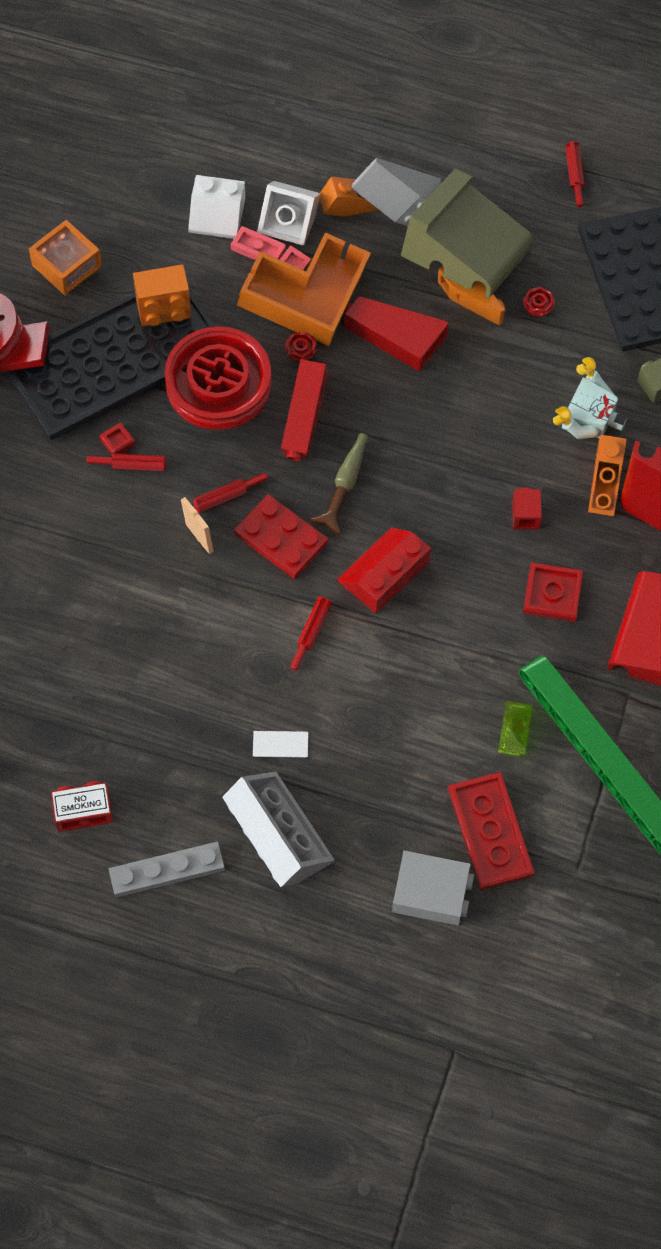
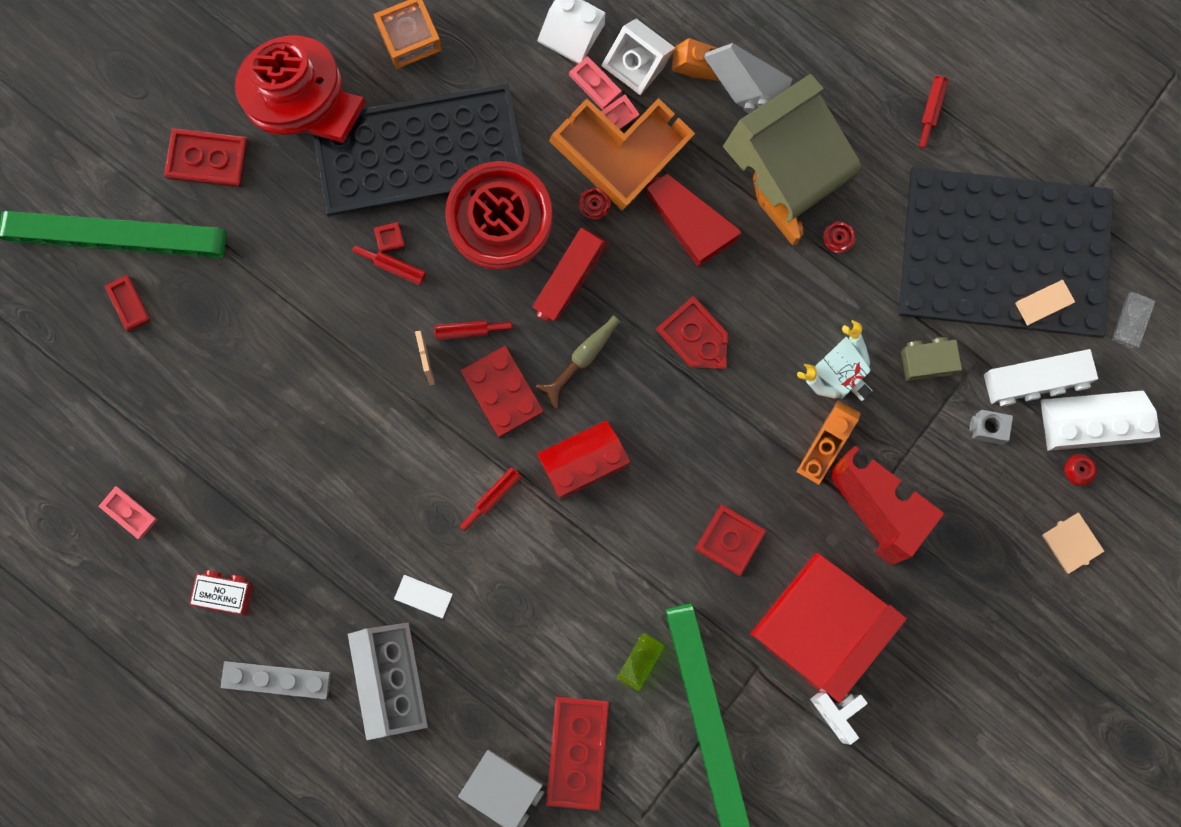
camera: 20 degrees right, 15 degrees up
orange piece [133,264,191,326] -> none
red brick [512,487,542,530] -> none
none -> red tile [656,296,728,369]

